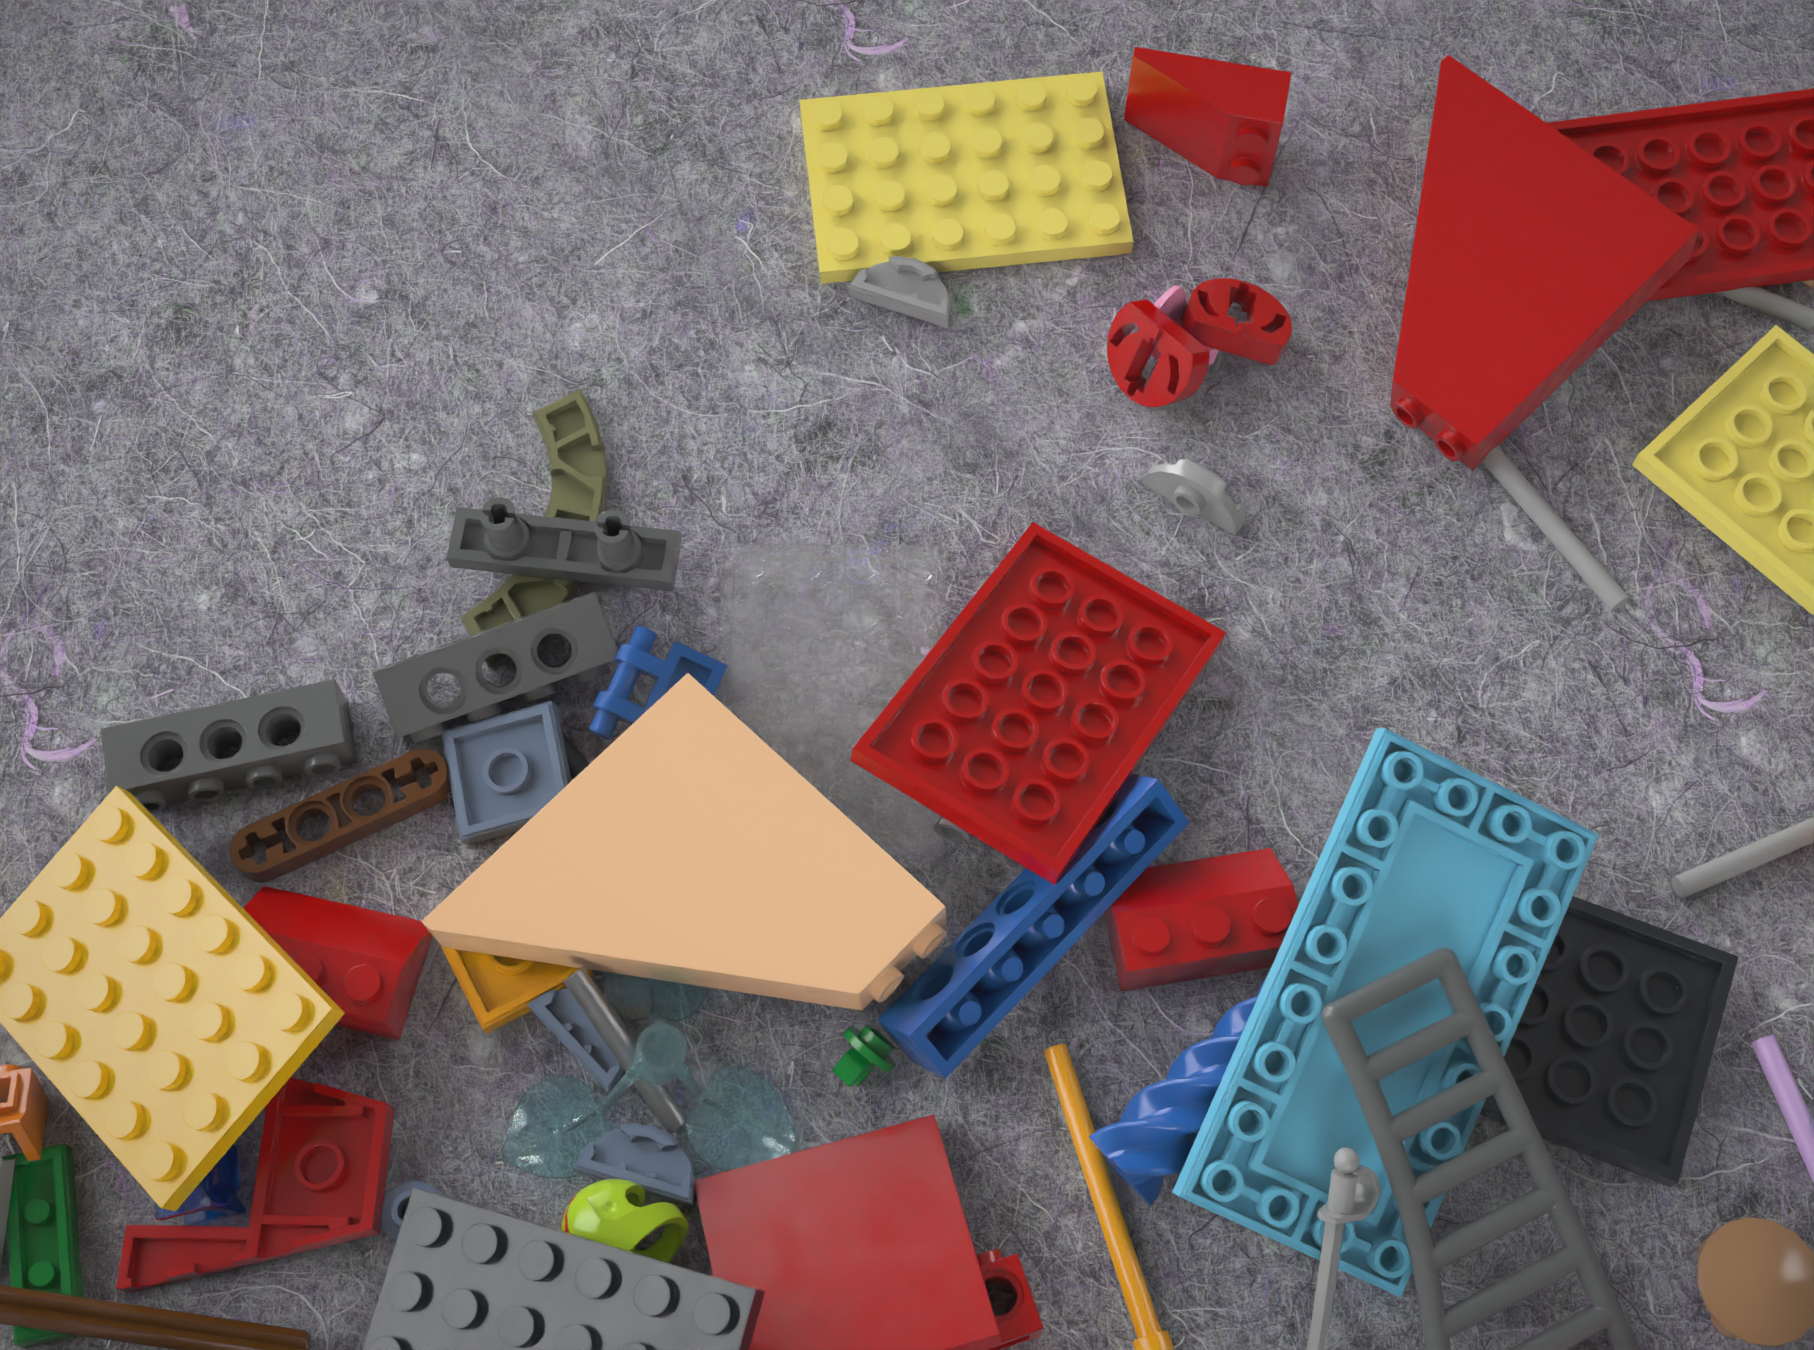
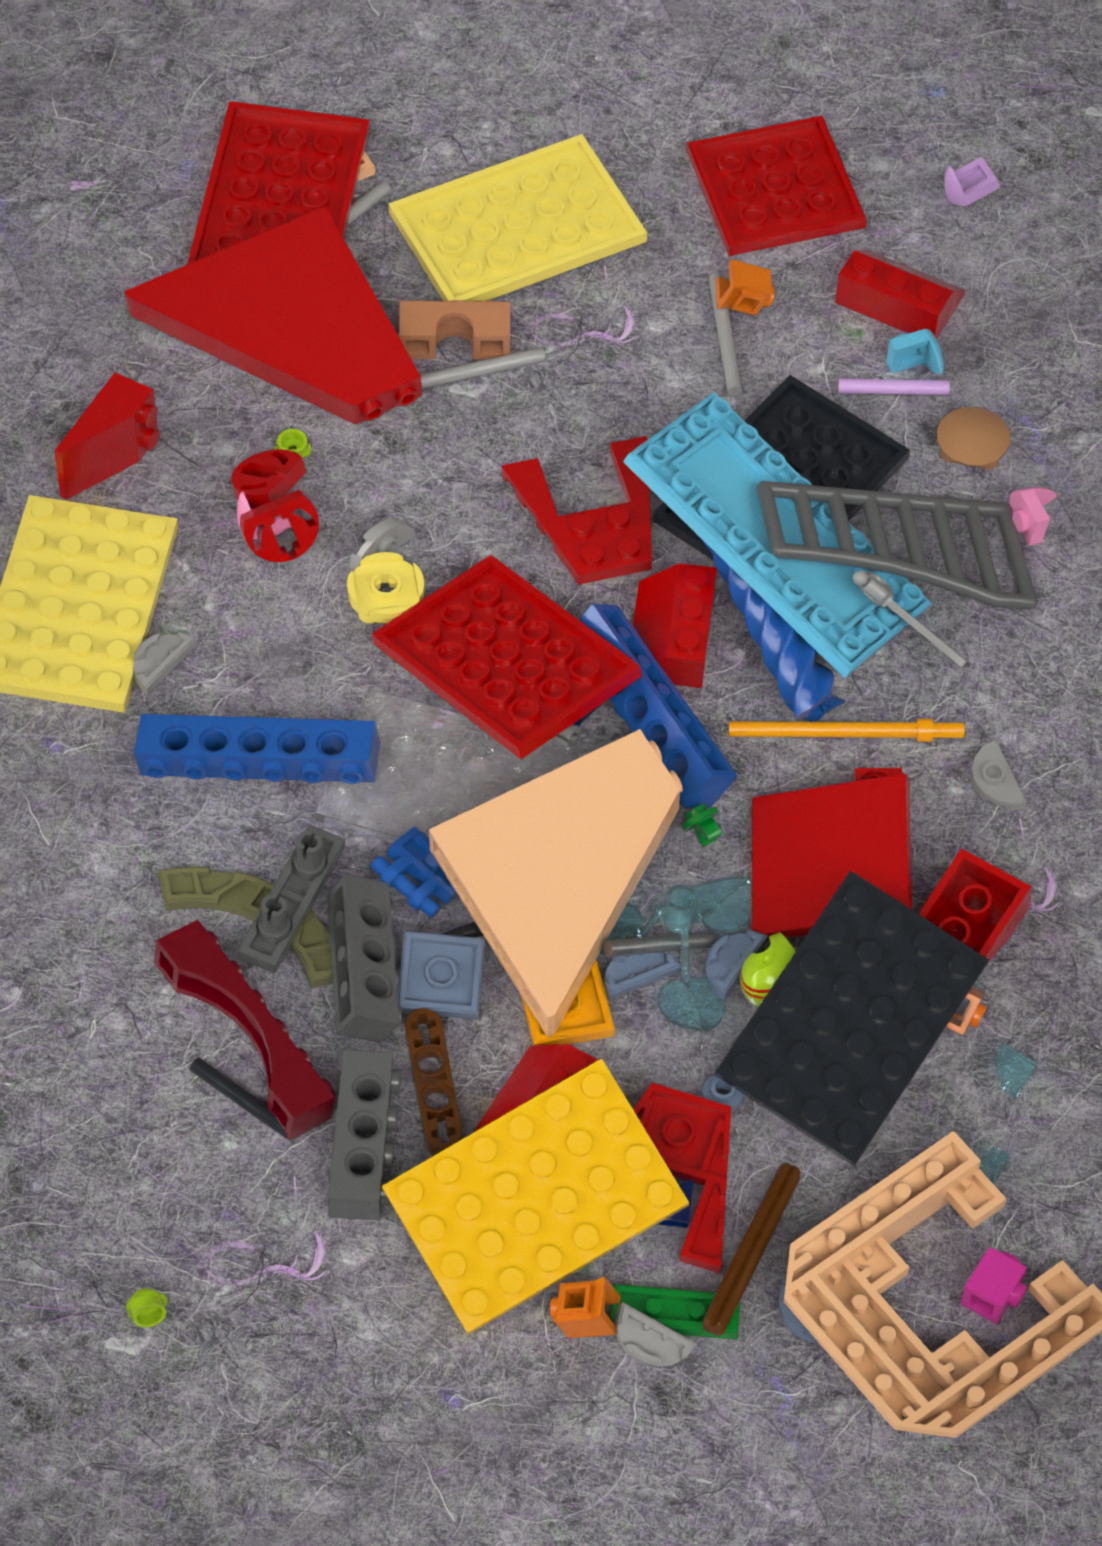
camera: 75 degrees left, 10 degrees down
none -> blue brick [134,714,380,784]
none -> dark red arch [154,919,335,1141]
none -> black bar [190,1057,288,1139]
none -> lime plate [274,429,311,459]
none -> light yellow plate [347,552,424,624]
none -> nougat arch [399,300,510,359]
none -> red wing [502,436,652,585]

